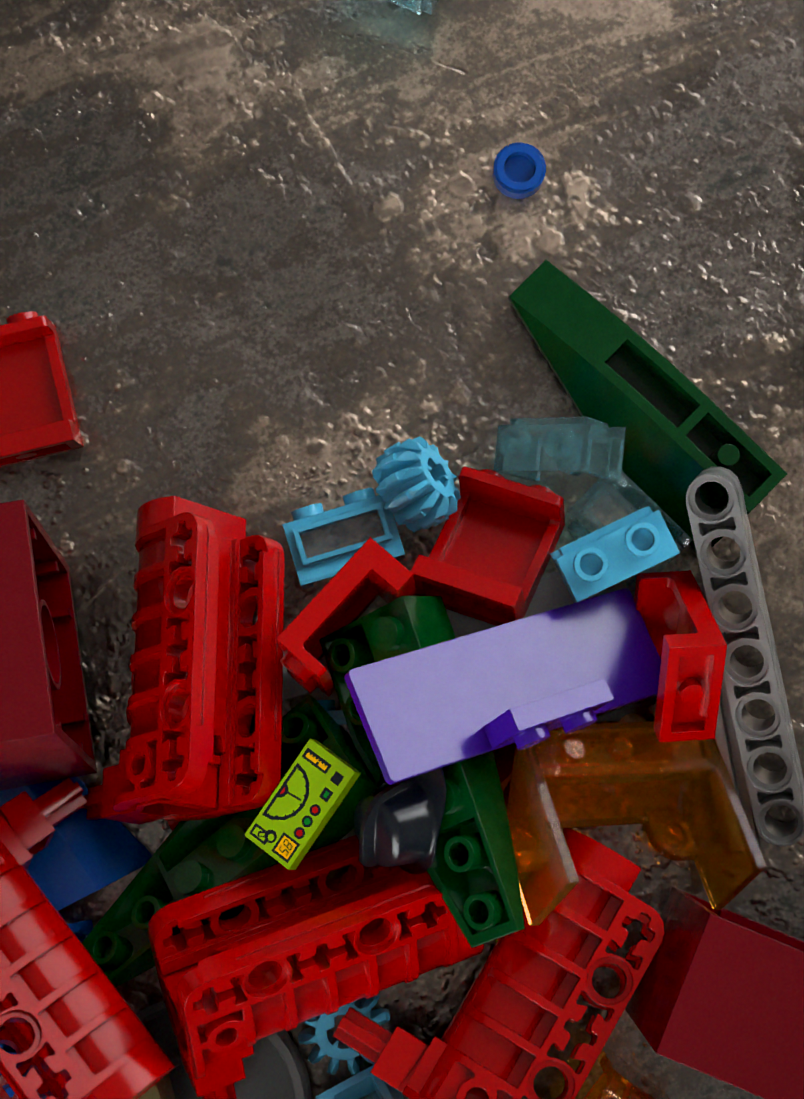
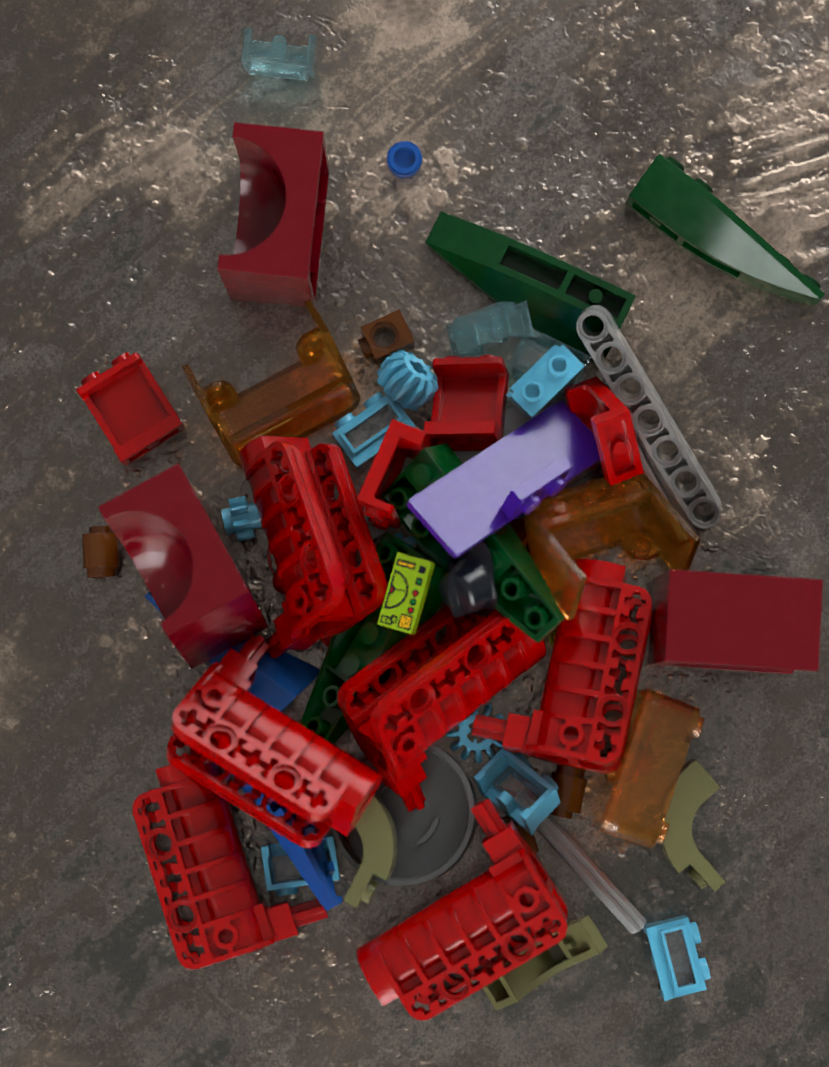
camera: 20 degrees left, 0 degrees up
none -> clear orange windscreen [182,299,360,466]
none -> dark red piece [217,122,330,308]
none -> medium azure gear [221,495,262,541]
none -> reddish brown brick [358,309,415,366]

